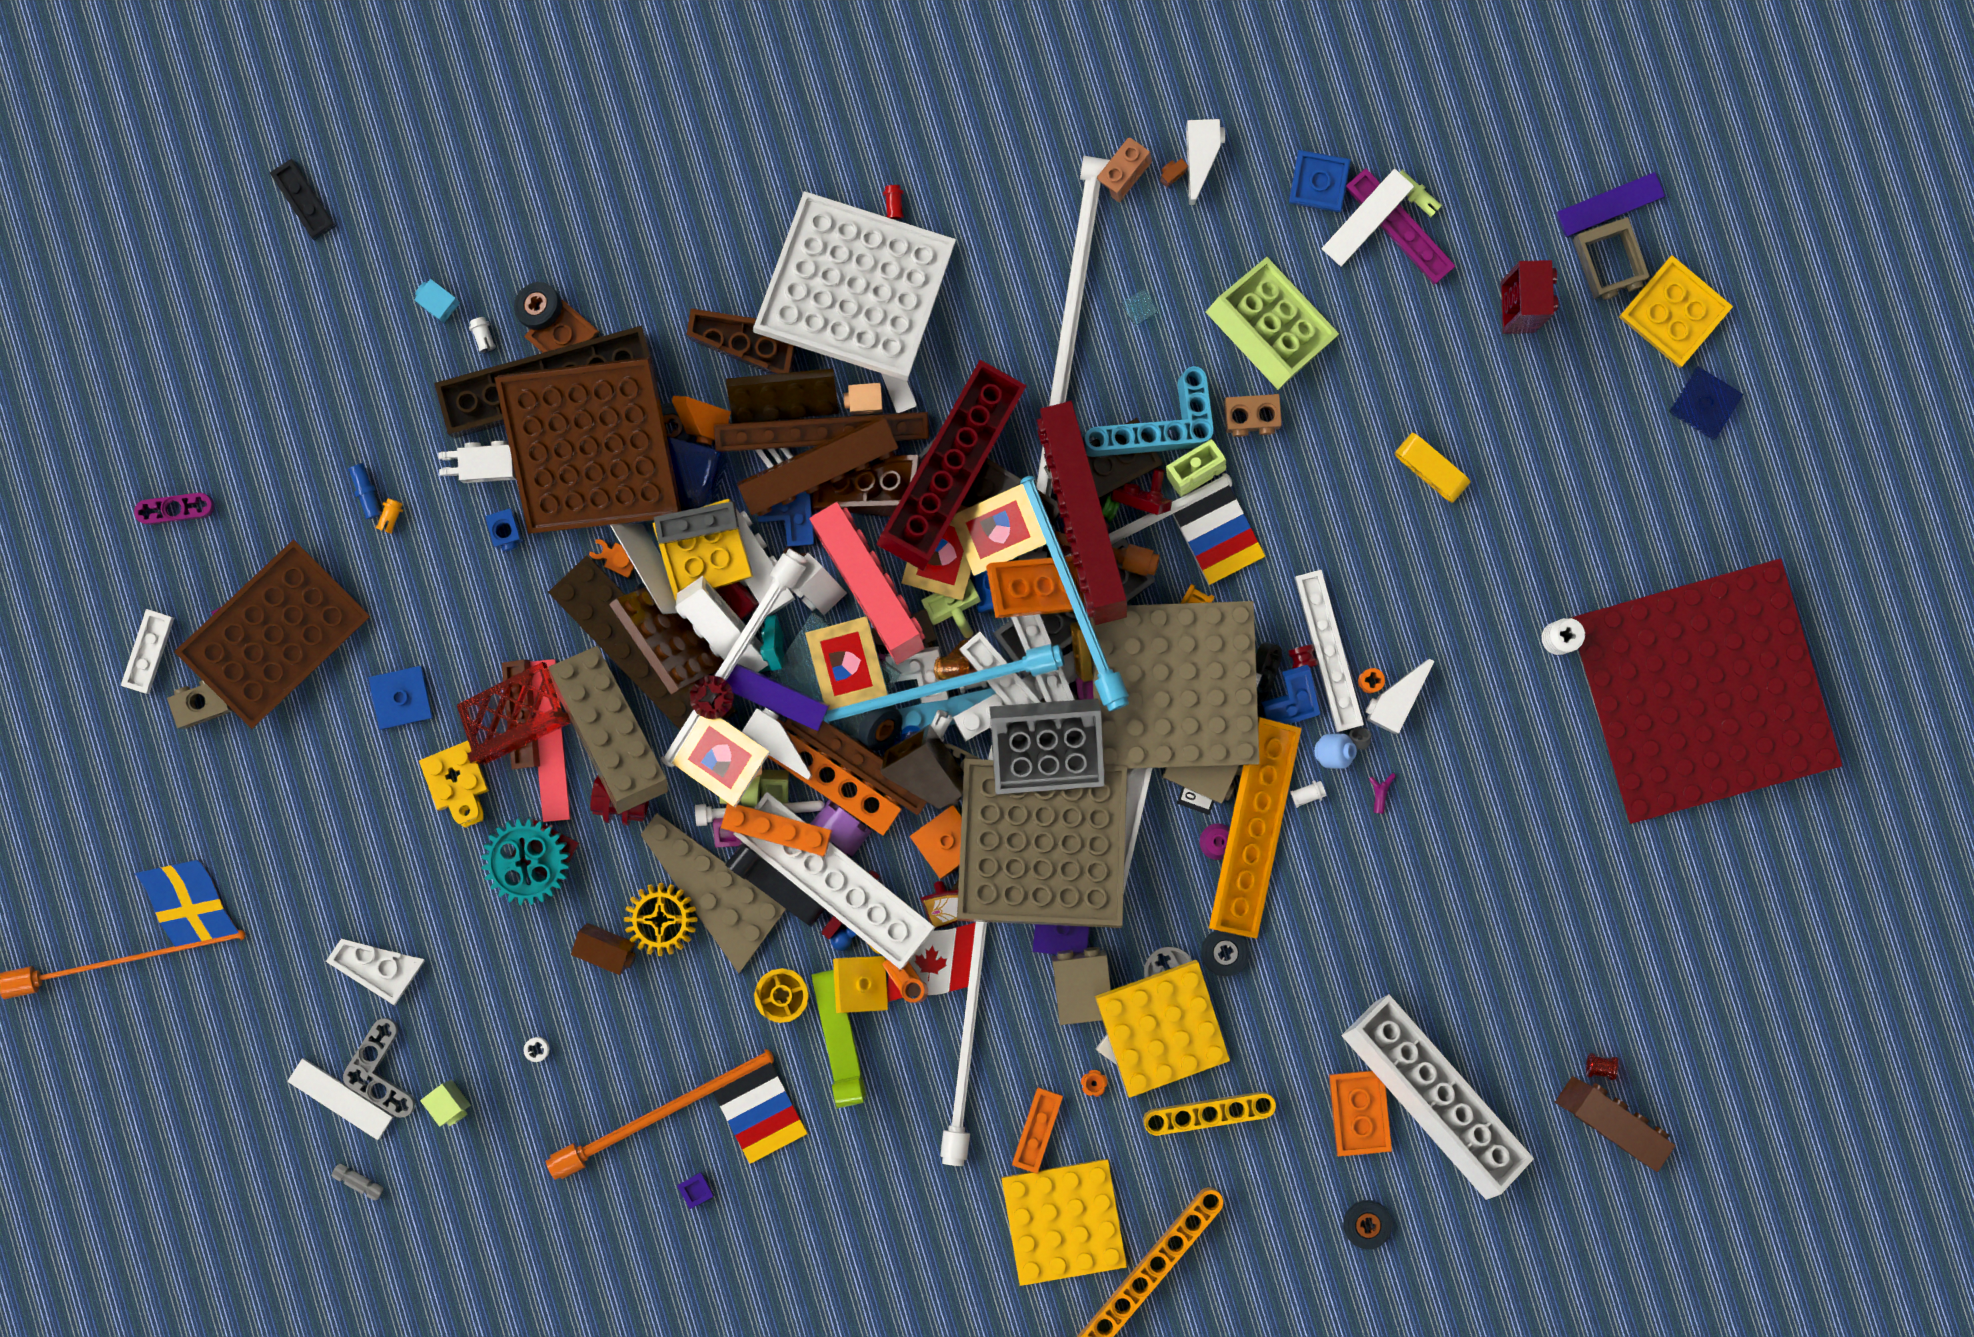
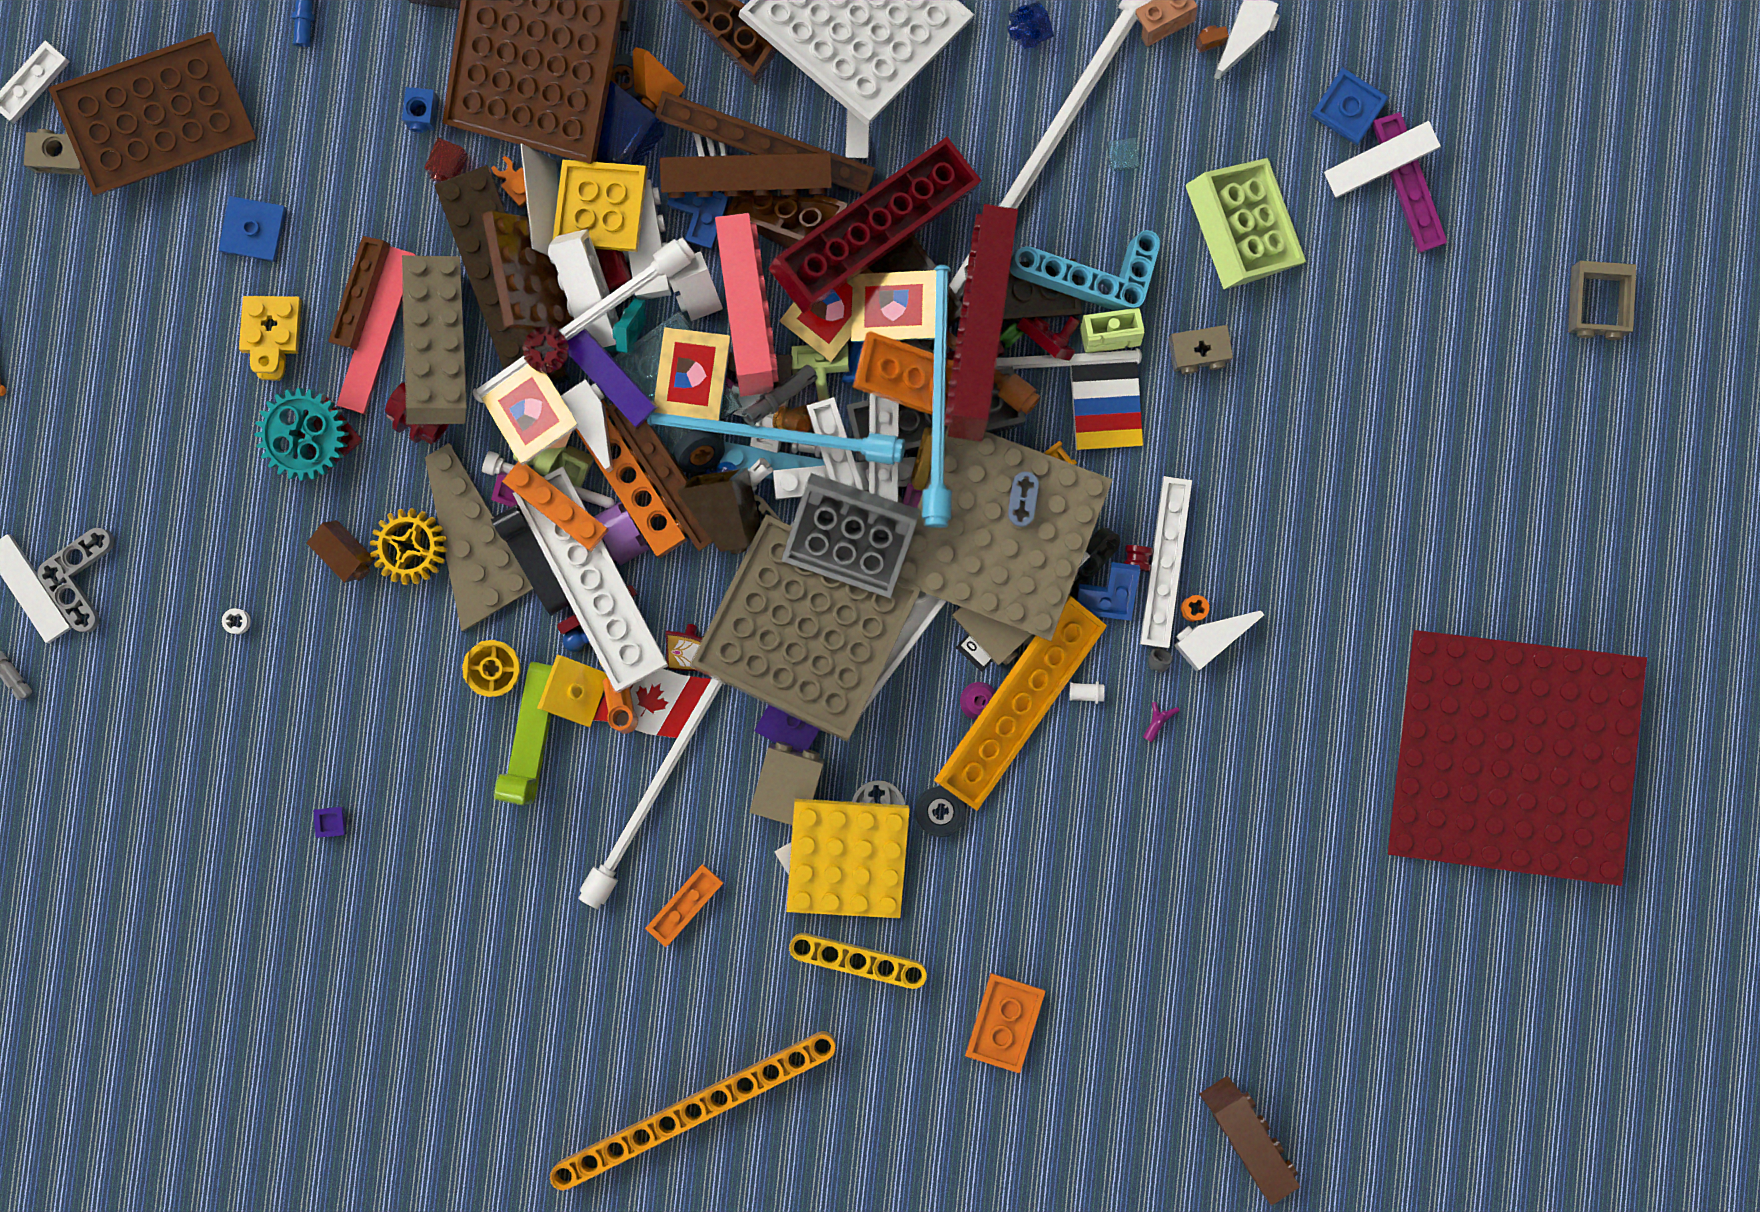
camera: 20 degrees right, 0 degrees up
white wing [326,939,425,1006] -> none
light orange pin [375,498,403,534] -> none
yellowish green brick [420,1080,471,1127] -> none
white hinge [438,441,516,483] -> none
clear red fence [457,662,571,765] -> none
flag [545,1049,808,1180] -> none
dark grey plate [654,501,739,545] -> none
dark brown plate [726,368,839,423] -> none
light nougat brick [844,383,883,415] -> none
orange plate [910,805,962,880] -> none
yellow plate [1001,1159,1127,1286] -> none
orange plate [1081,1070,1108,1097] -> none
medium nougat brick [1224,394,1281,437] -> none
light blue head [1314,734,1357,769] -> none
white brick [1341,994,1534,1200] -> none
black bush [1343,1200,1392,1249] -> none
yellow beam [1394,433,1471,503] -> none
yellowish green pin [1400,170,1442,218] -> none
dark red brick [1500,260,1558,334] -> none
white piece [1541,618,1585,655] -> none
dark purple tile [1556,172,1665,238] -> none
clear red bush [1585,1053,1618,1080] -> none
yellow plate [1619,255,1733,368] -> none
clear blue plate [1669,366,1744,440] -> none
none -> clear red brick [424,137,468,183]
none -> dark grey pin [742,365,818,426]
none -> clear blue brick [1007,1,1054,49]
none -> sand blue beam [1008,472,1038,527]
none -> dark tan brick [1168,325,1233,375]

